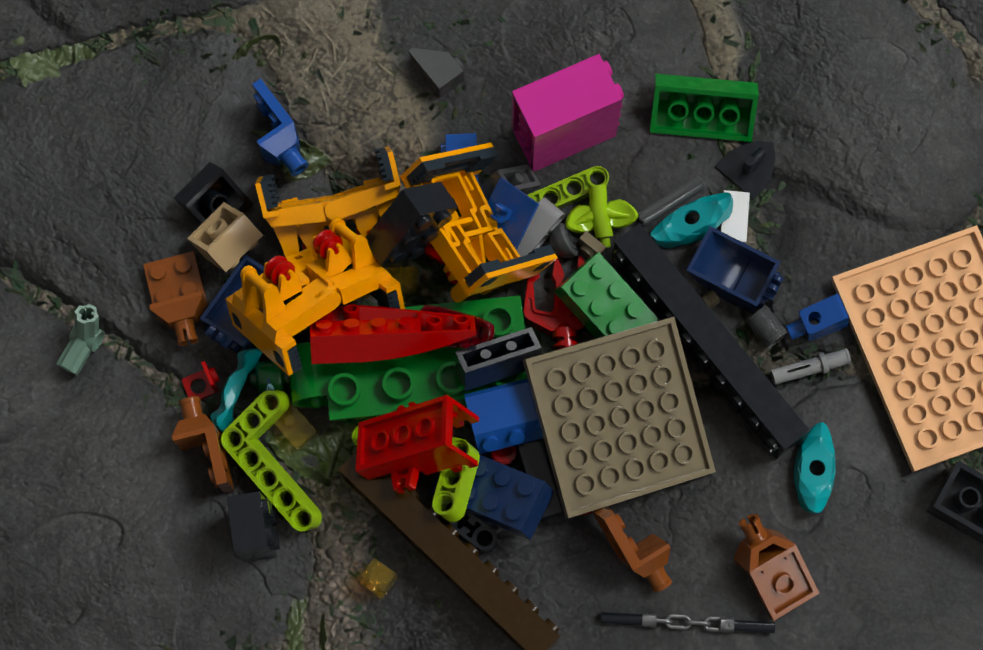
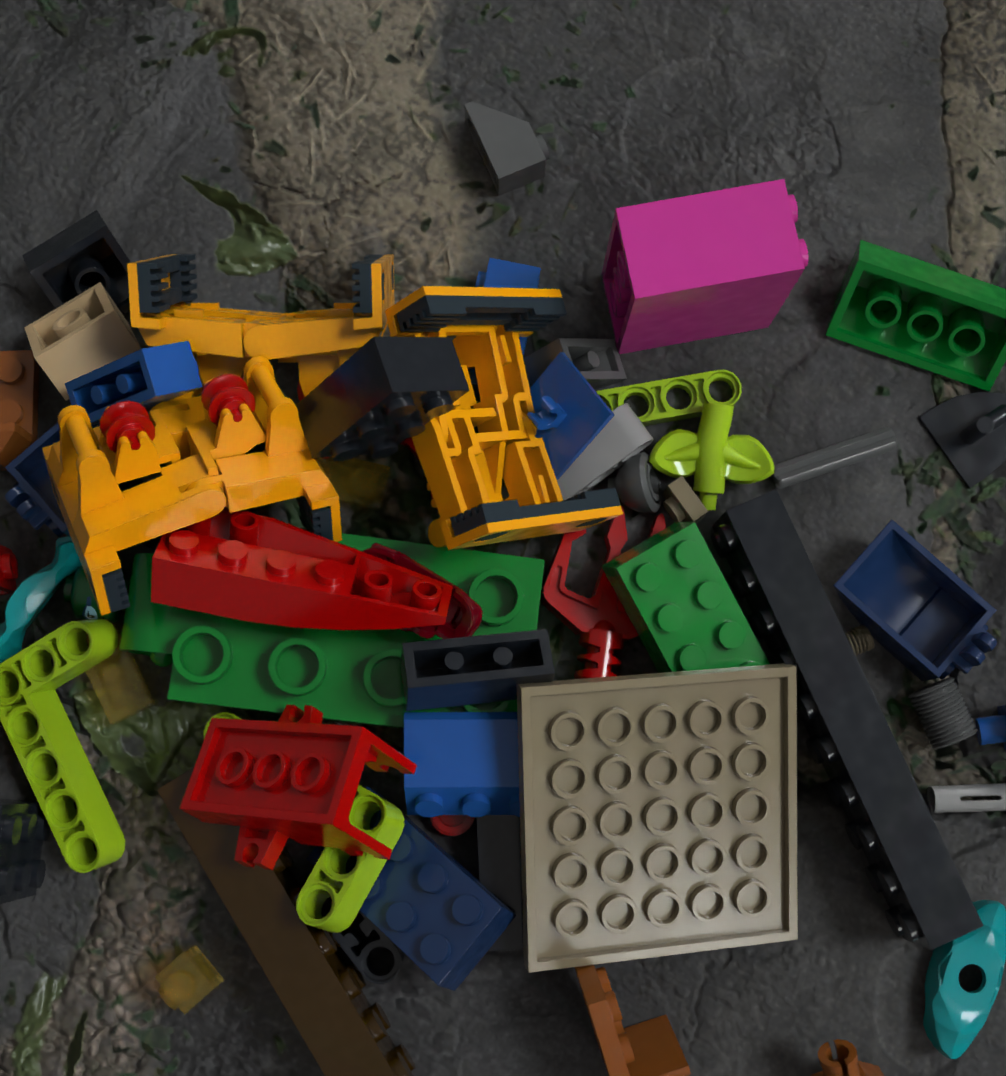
camera: 10 degrees right, 5 degrees up
blue plate [252,79,309,176] -> none
teal piece [651,192,733,249] -> none
white tile [720,190,750,244] -> none
none -> blue brick [65,341,203,425]

